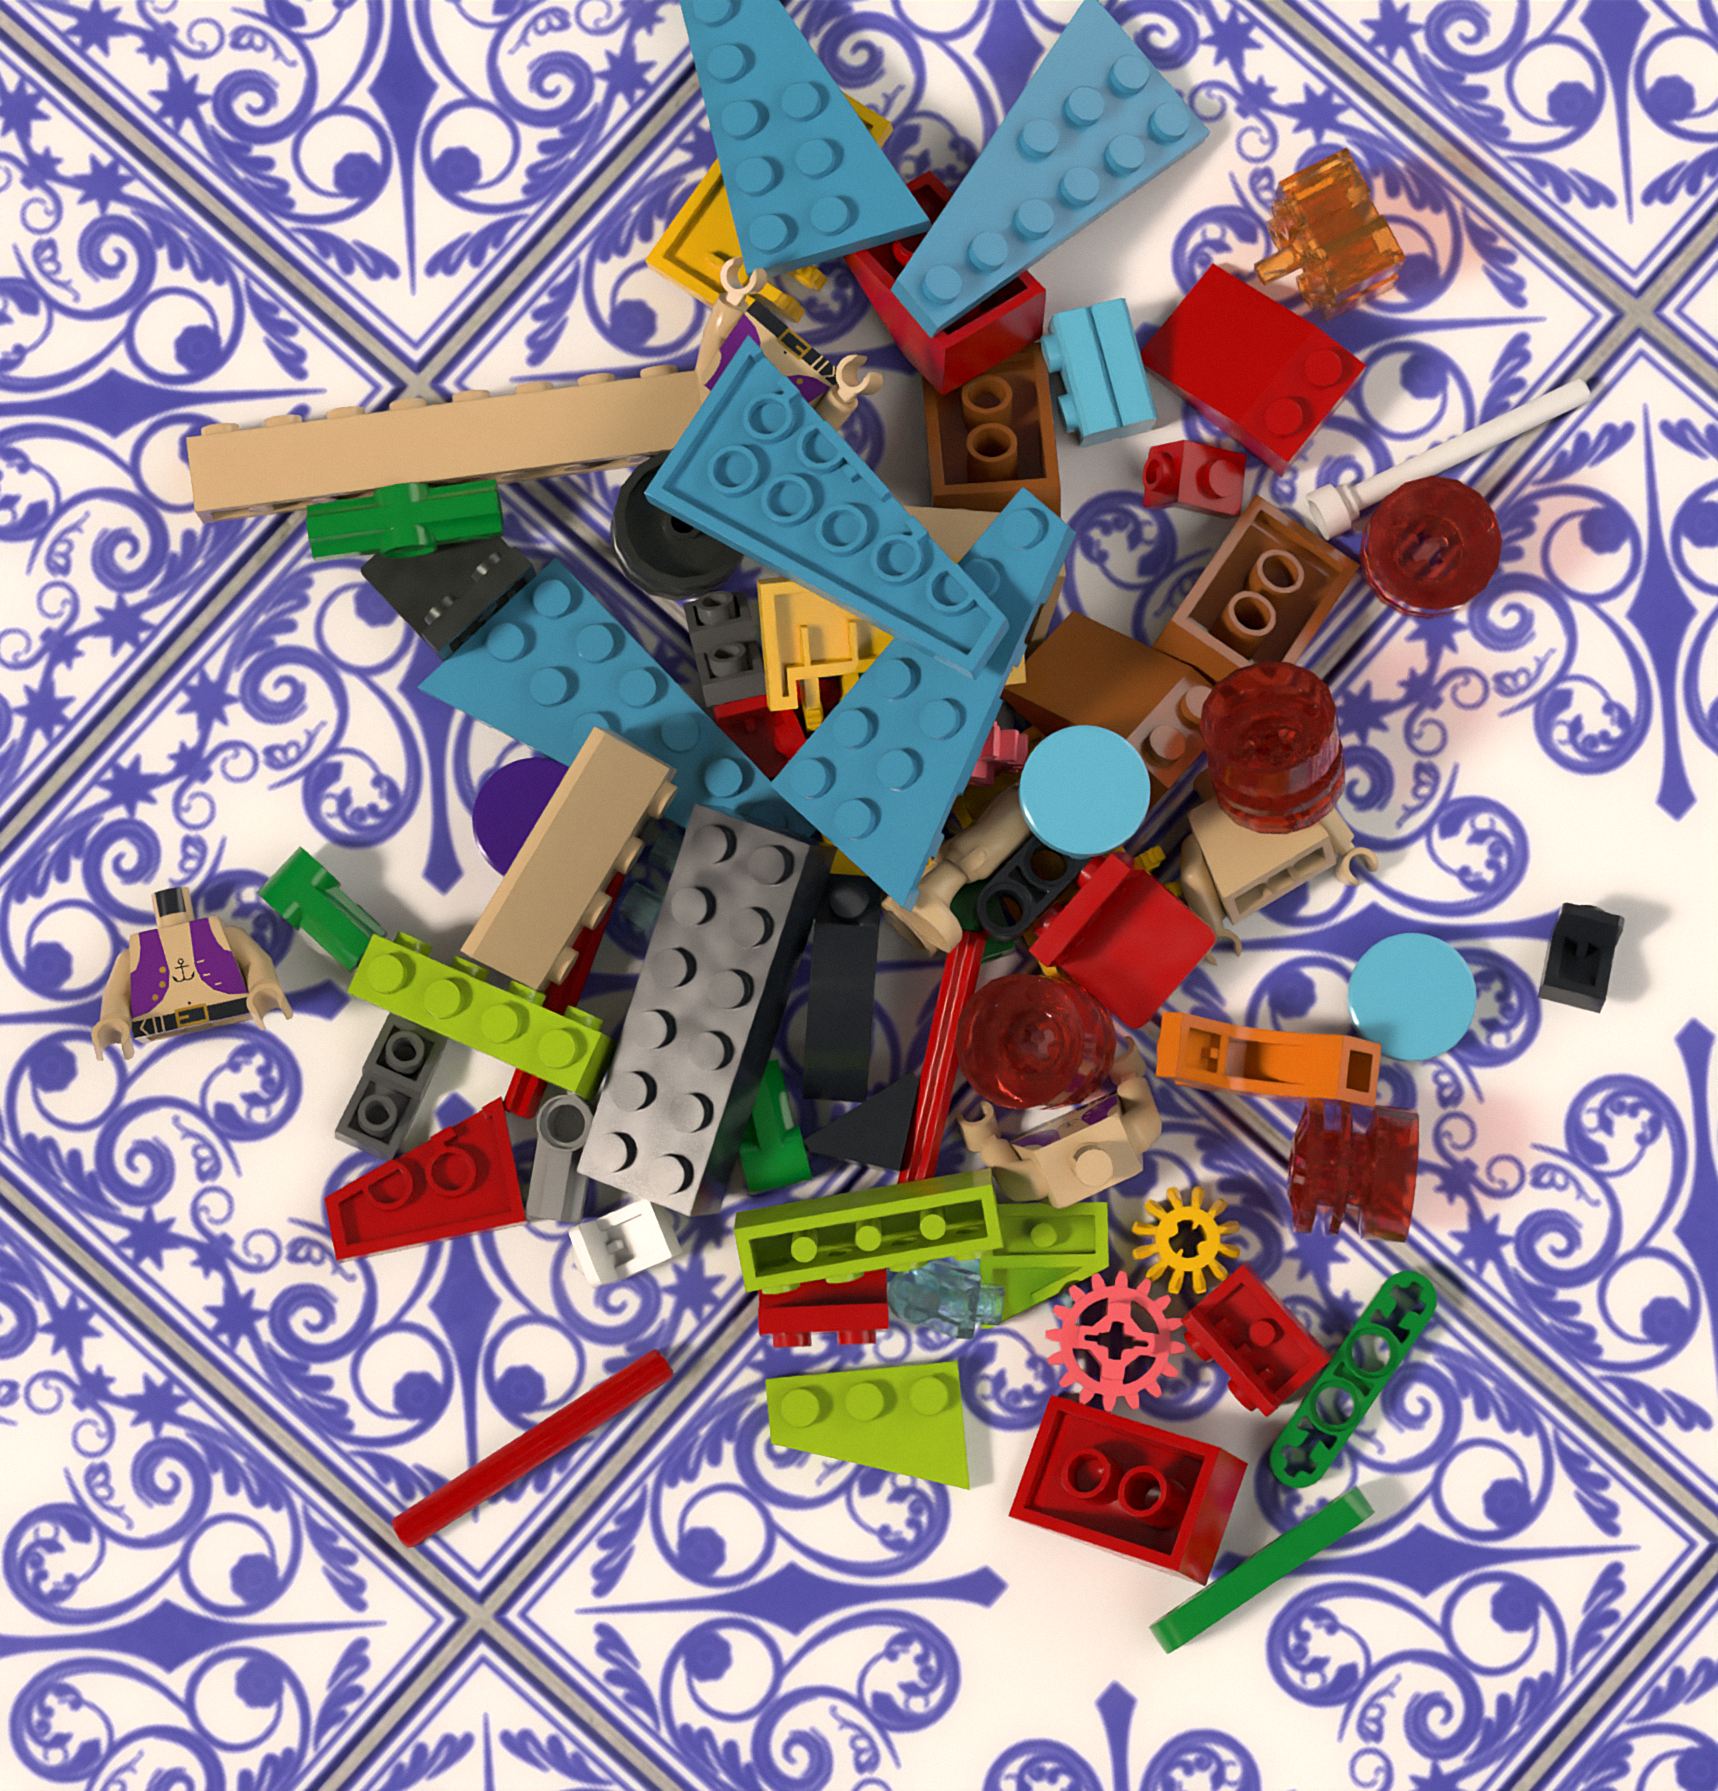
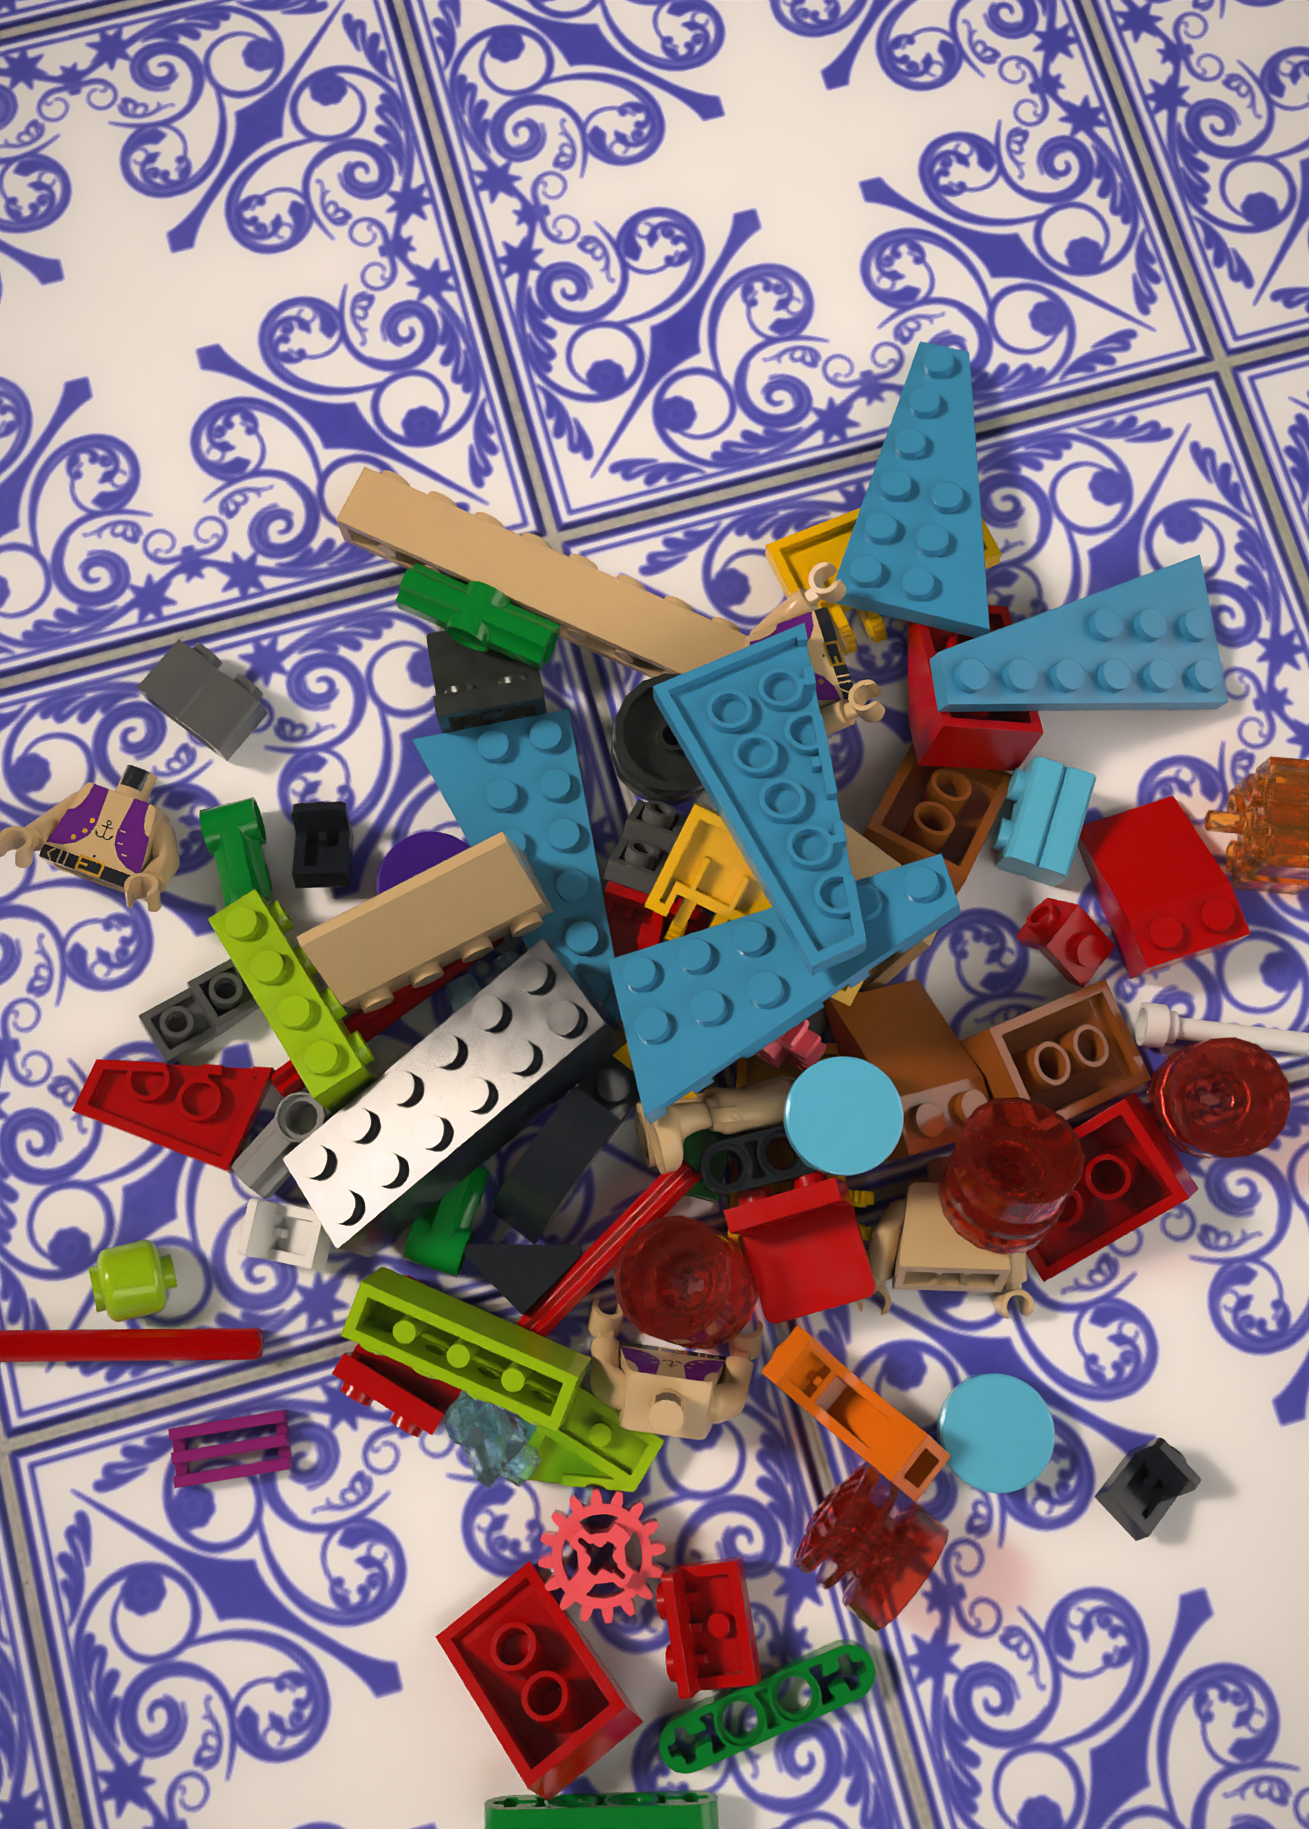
camera: 30 degrees right, 5 degrees down
lime wing [765,1361,970,1490] -> none
yellow gear [1132,1186,1240,1295] -> none
none -> lime head [88,1240,177,1322]
none -> dark grey brick [137,639,268,761]
none -> magenta tile [168,1409,293,1488]
none -> black bracket [291,801,354,889]
none -> red slope [984,1092,1199,1282]

